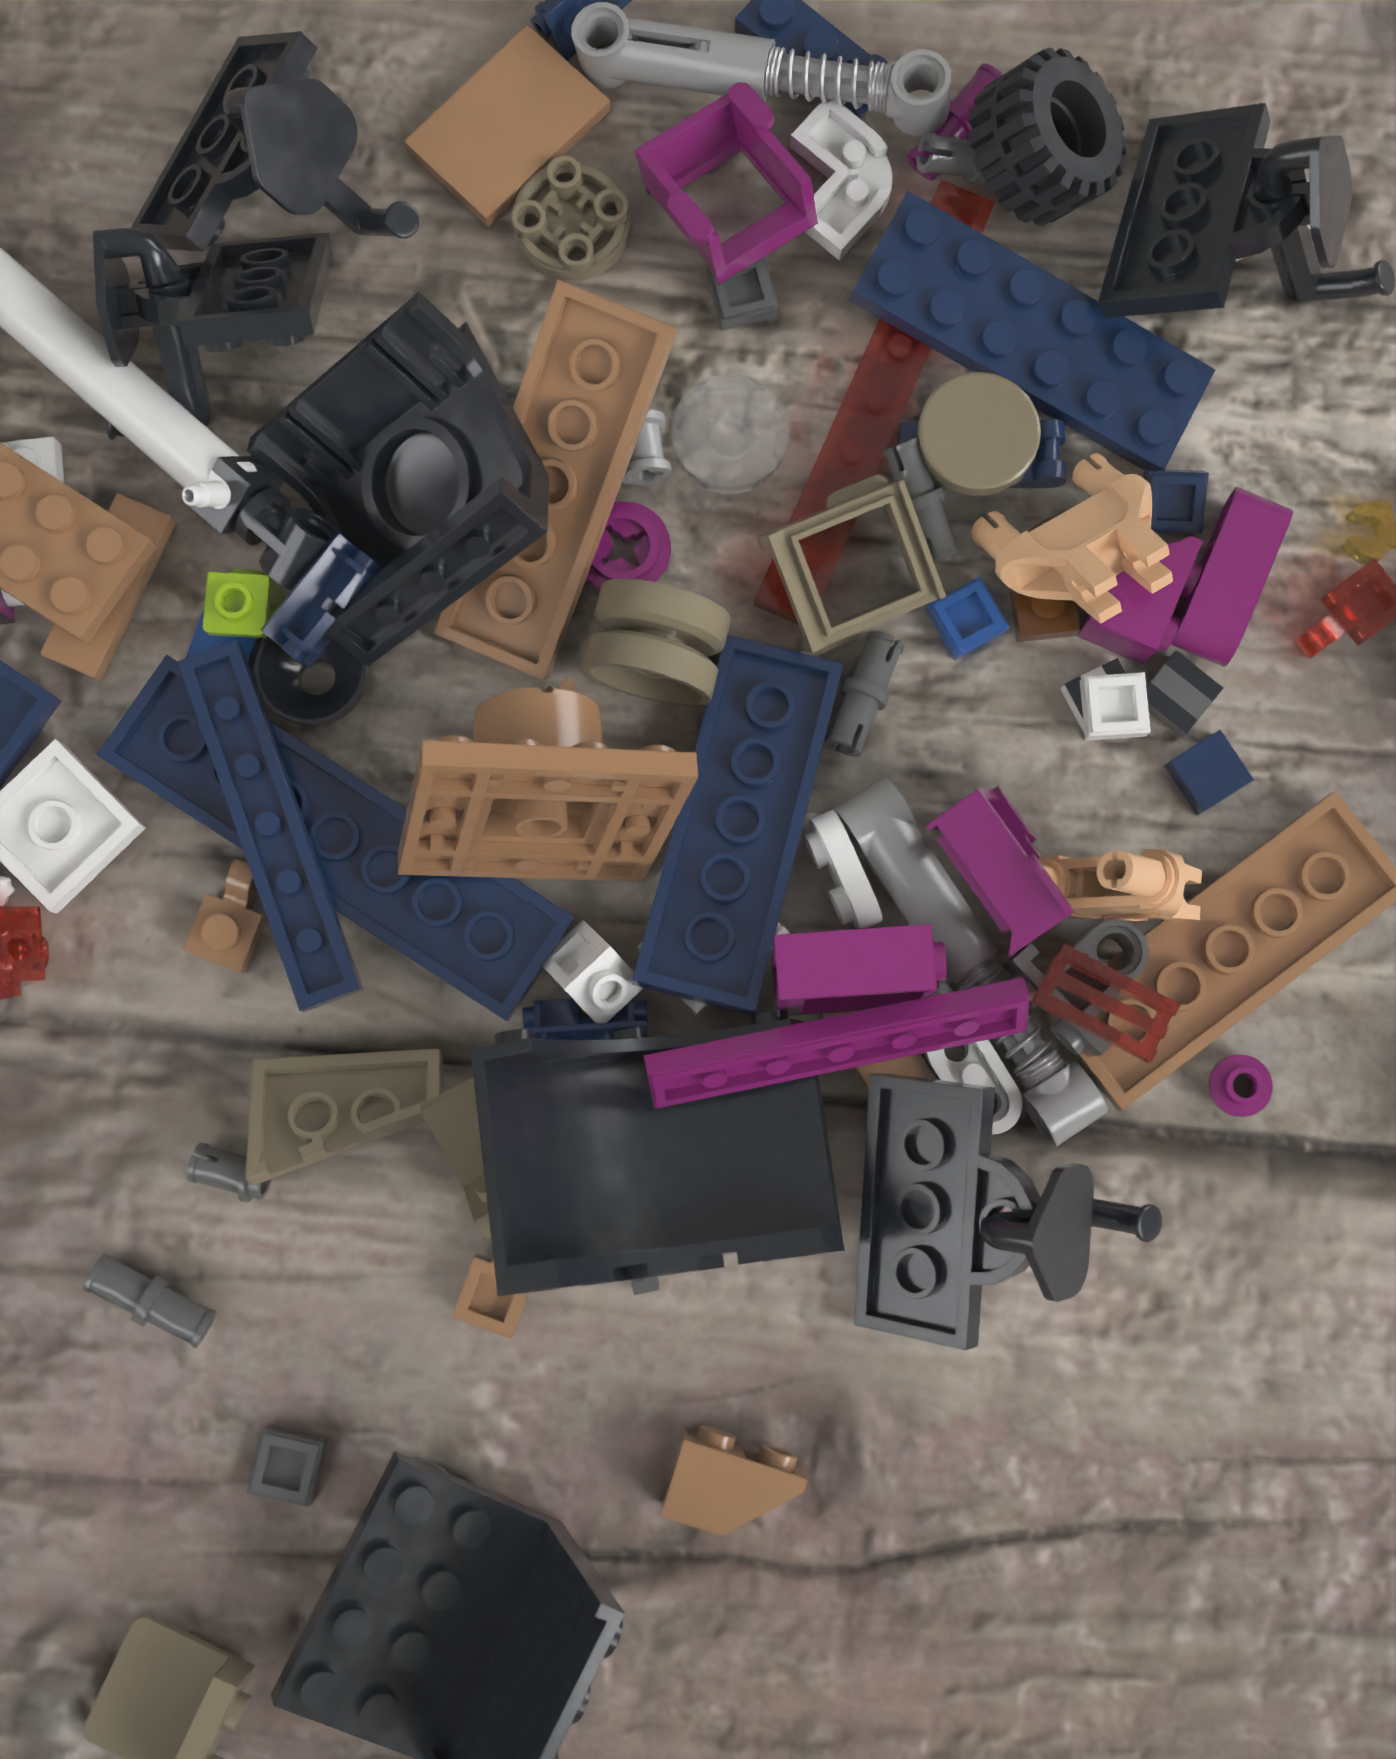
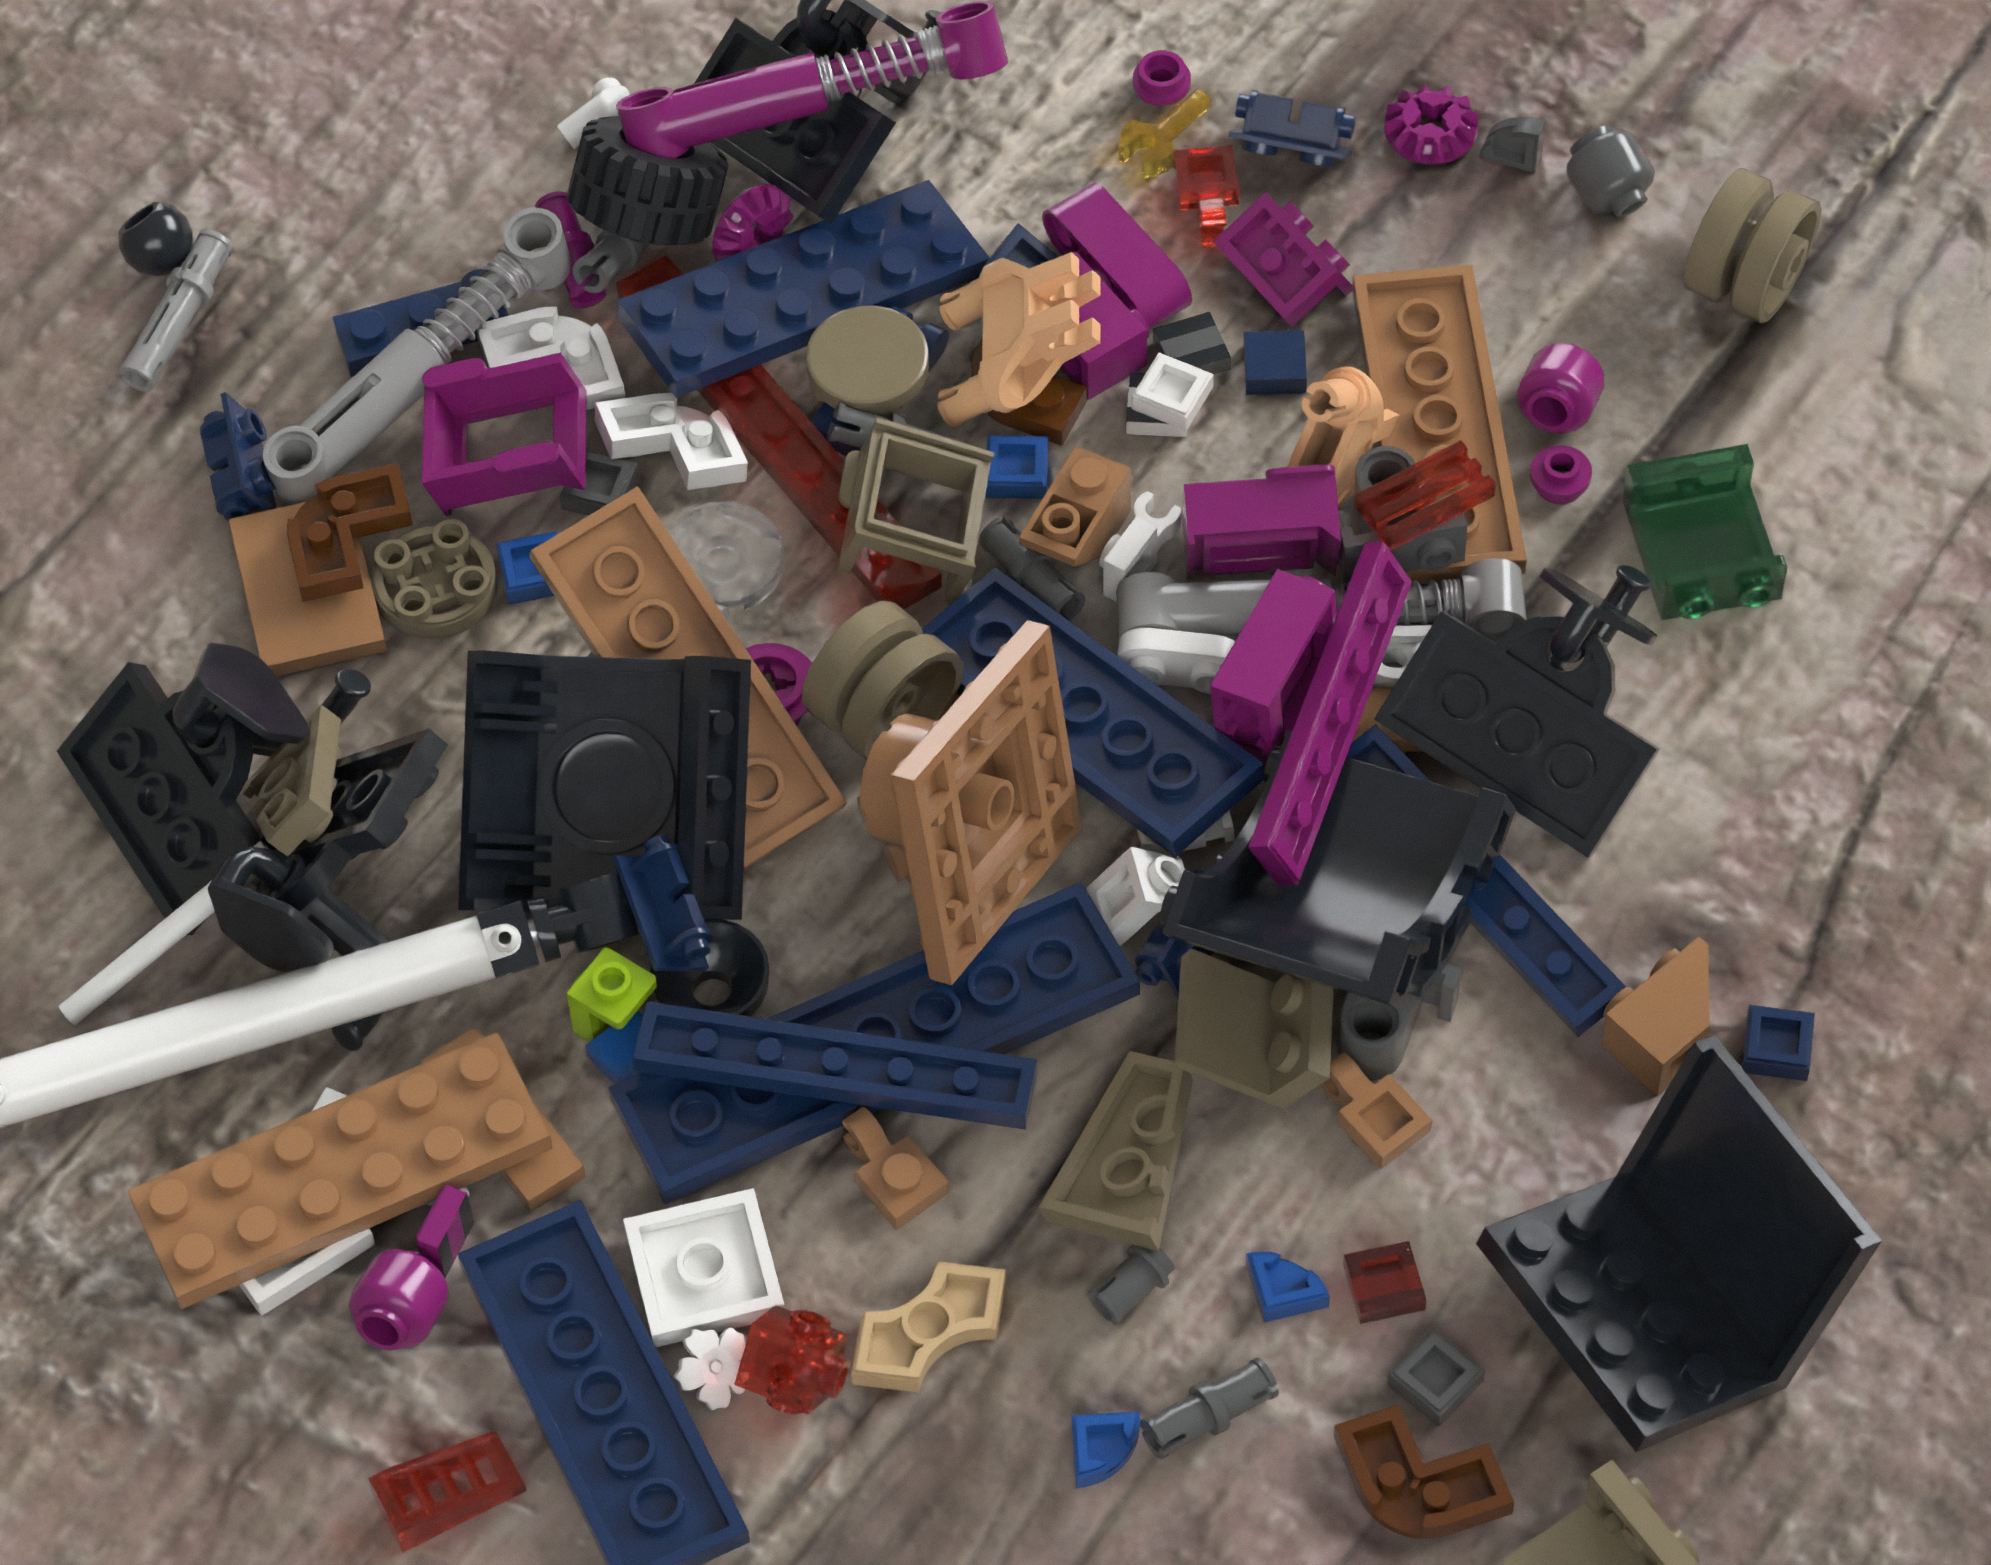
camera: 55 degrees left, 25 degrees down
none -> white bar [59,841,269,1026]
none -> dark tan wing [241,705,341,857]
none -> reddish brown plate [287,463,413,602]
none -> blue tile [496,531,557,605]
none -> white arm [557,78,630,149]
none -> white plate [594,393,748,490]
none -> magenta piece [616,1,1008,158]
none -> magenta gear [712,184,794,261]
none -> tan tile [851,1261,1006,1393]
none -> medium nougat slope [1019,446,1131,567]
none -> blue tile [1071,1411,1140,1488]
none -> white plate [1099,491,1181,602]
none -> magenta bracket [1213,192,1352,327]
none -> blue tile [1246,1251,1330,1322]
none -> reddish brown plate [1334,1404,1514,1539]
none -> clear red tile [1343,1241,1427,1324]
none -> dark blue plate [1346,724,1626,1037]
none -> magenta head [1517,342,1604,434]
none -> clear green panel [1622,444,1788,621]
none -> dark blue tile [1742,1005,1815,1081]

